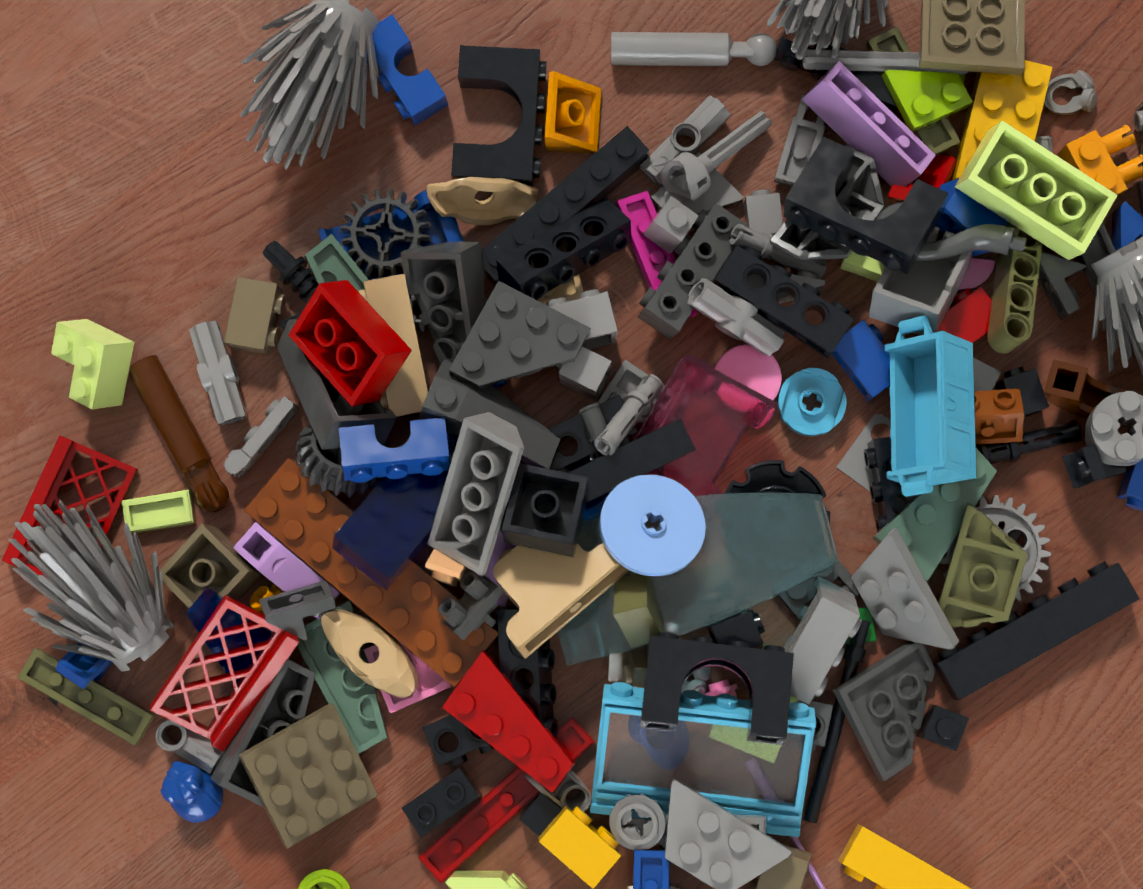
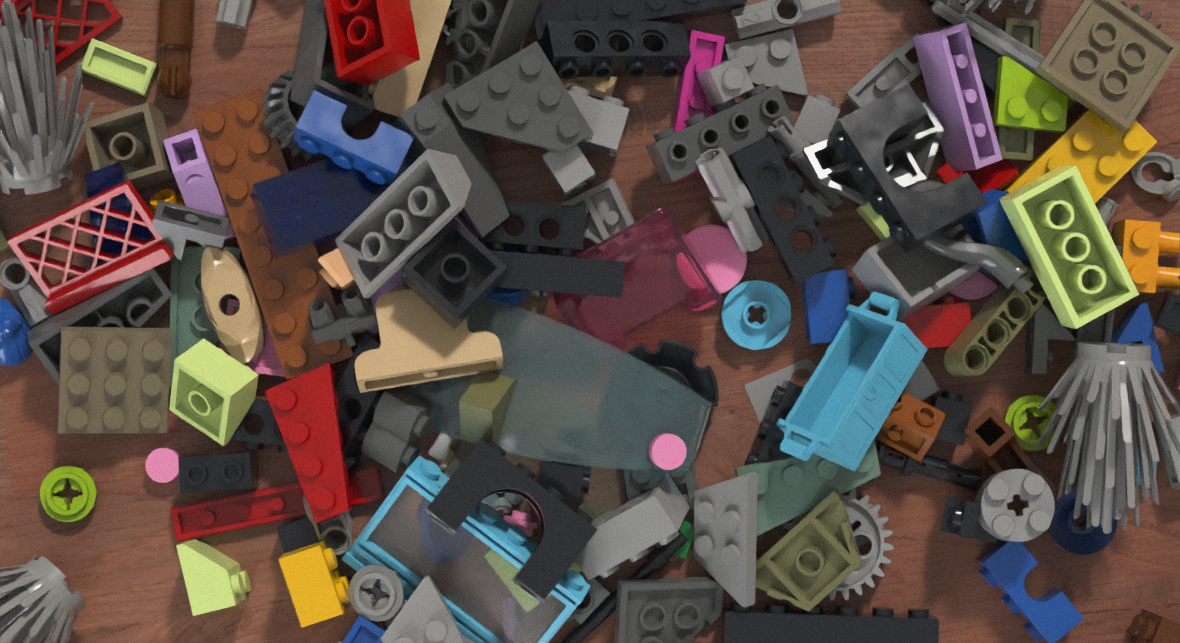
camera: 20 degrees right, 5 degrees up
light grey hinge [223,396,300,477] -> none
dark grey pin [578,402,607,449] -> none
light grey pin [594,374,663,456] -> none
light blue piece [599,475,706,576] -> none
light grey piece [660,111,772,201] -> none
none -> bright pink piece [145,448,181,483]
none -> yellowish green slope [169,338,259,446]
none -> dark grey brick [361,387,432,472]
none -> bright pink piece [649,433,687,470]
none -> lime gear [1004,395,1056,451]

